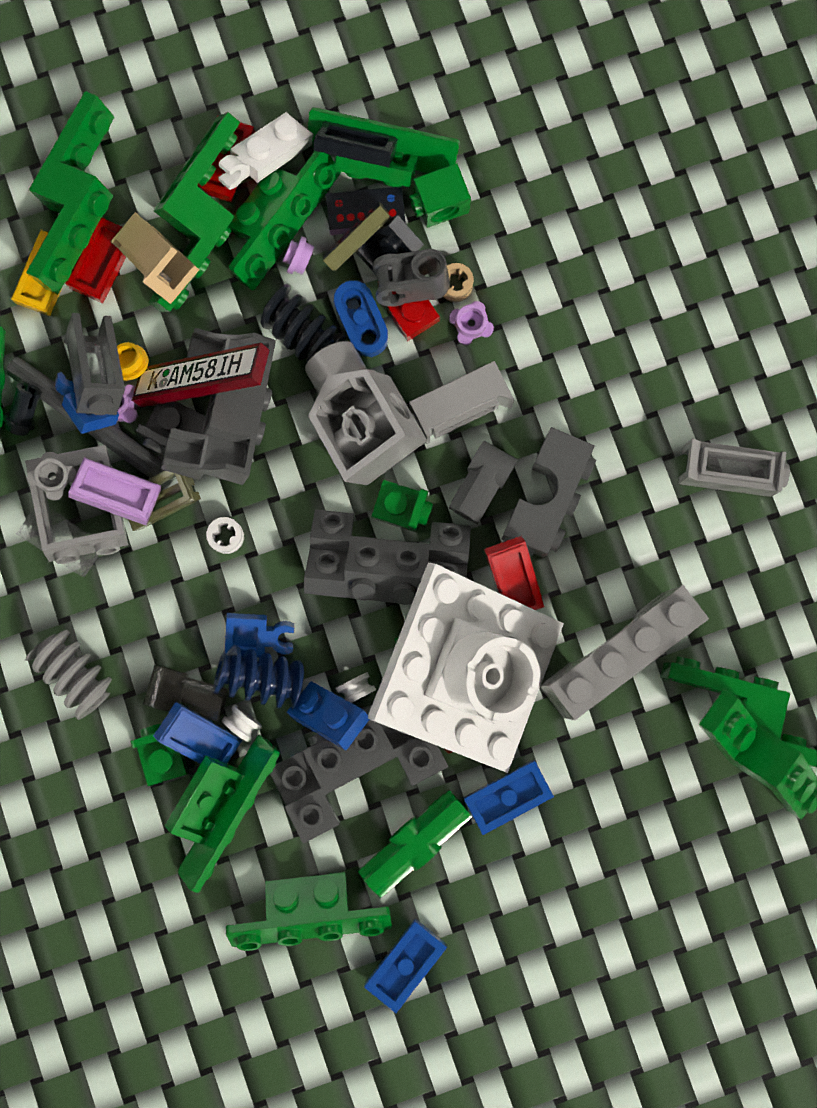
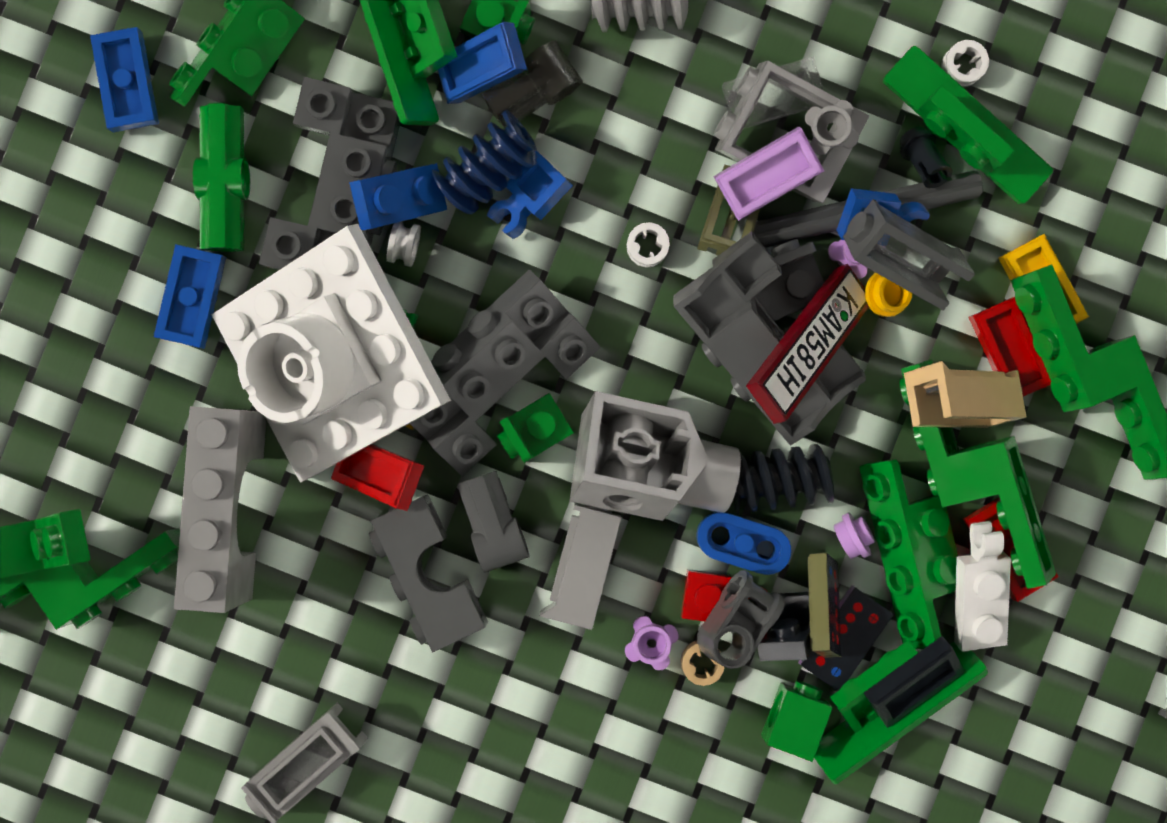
camera: 130 degrees right, 5 degrees up
white bush [221,705,262,742] -> none

